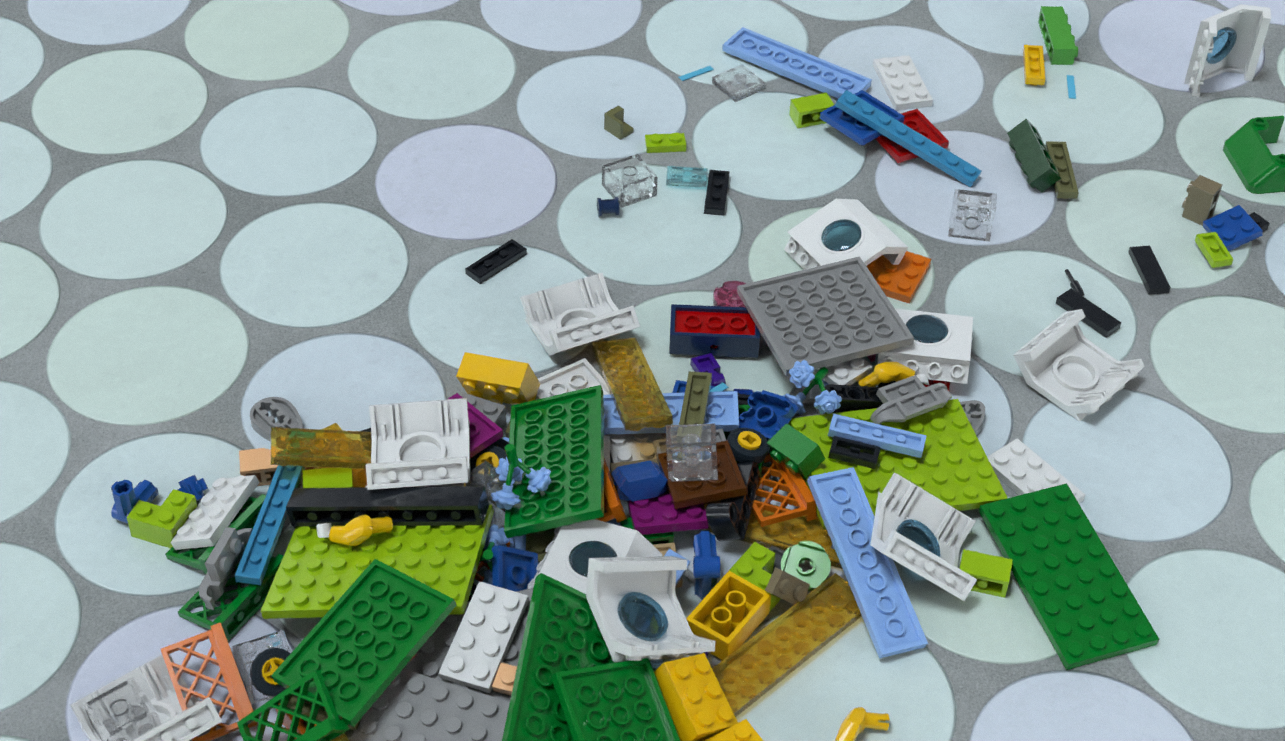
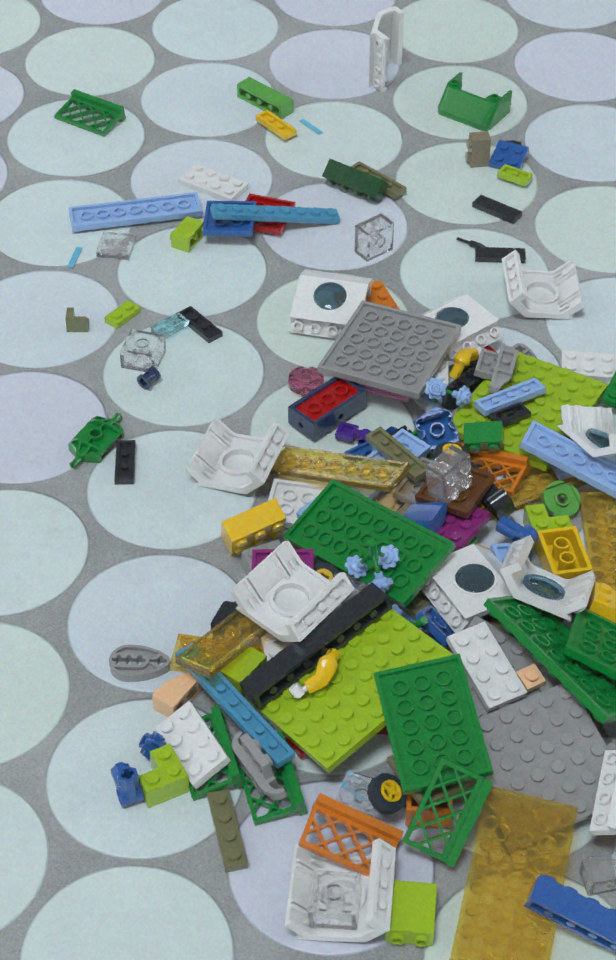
camera: 45 degrees left, 0 degrees up
dark tan plate [765,567,810,607] -> none
none -> green plate [68,412,124,469]
none -> olive plate [207,789,248,873]

